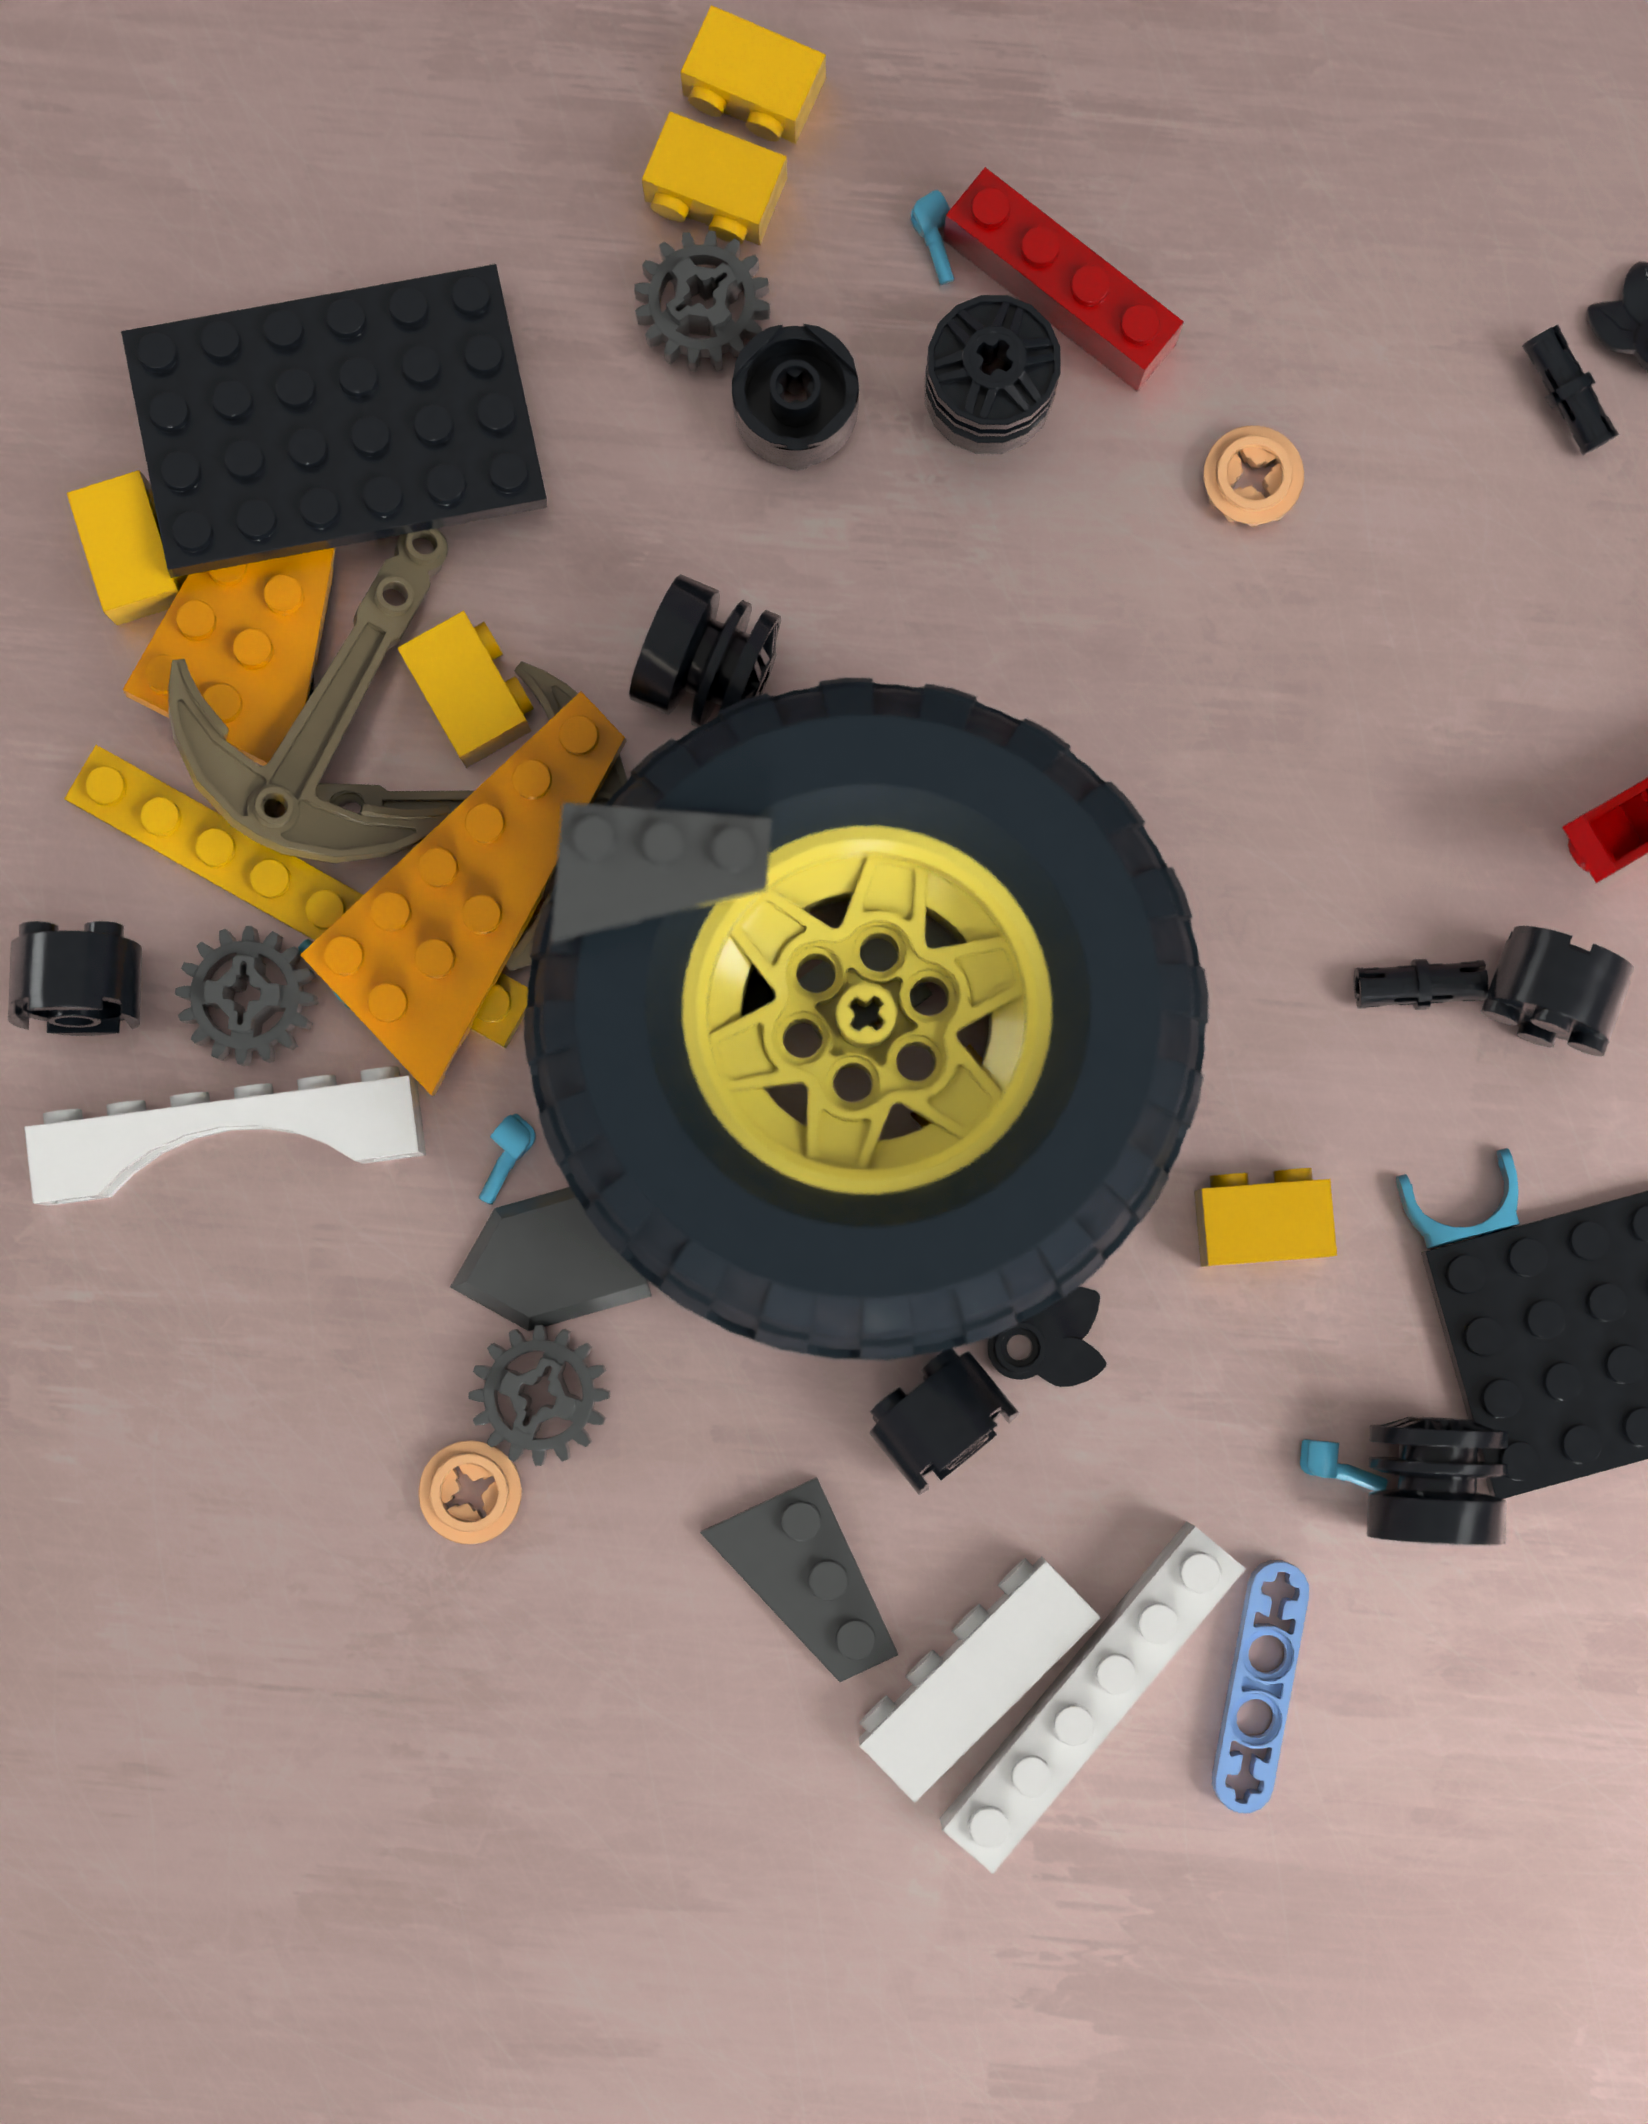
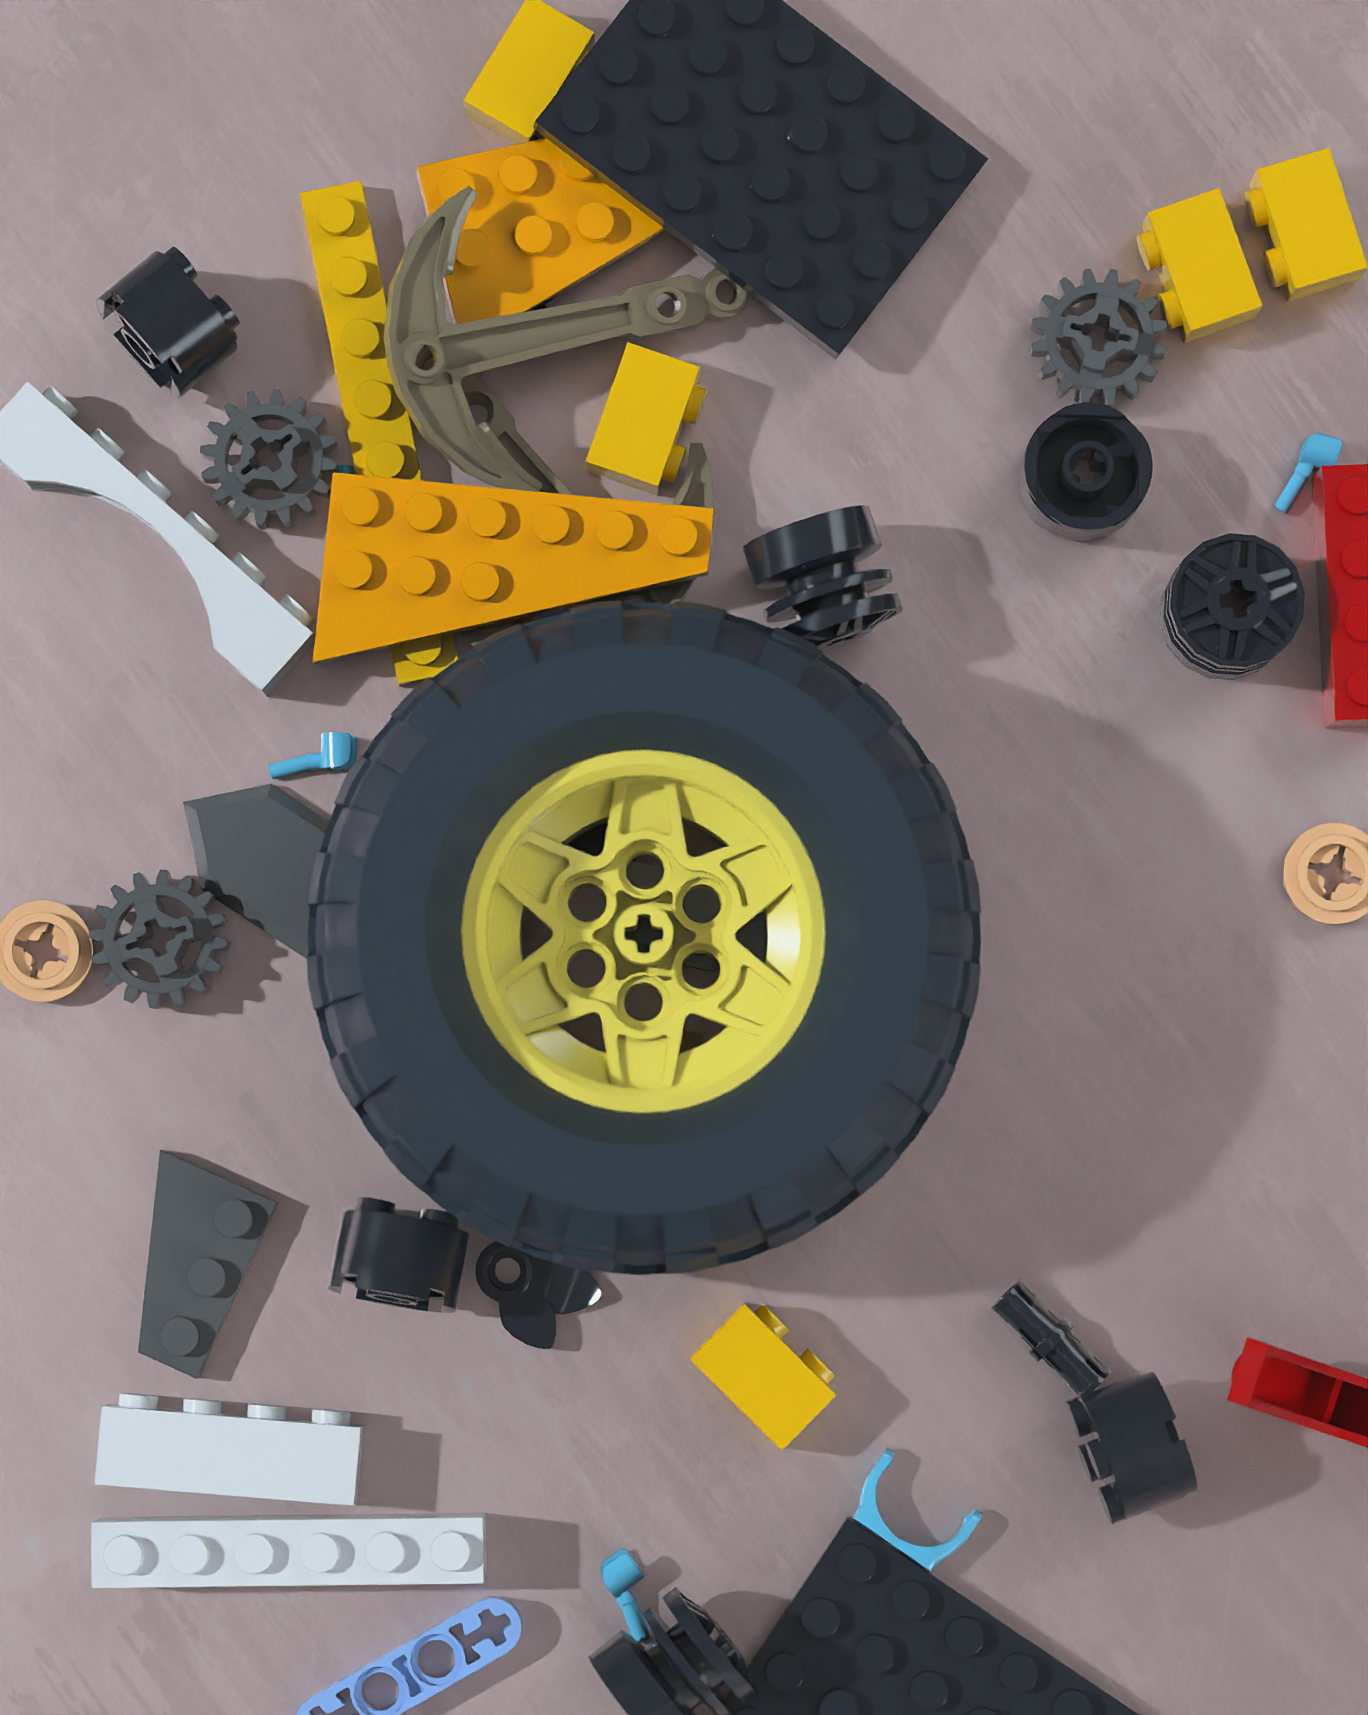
camera: 50 degrees right, 0 degrees up
dark grey wing [551,802,772,944] -> none

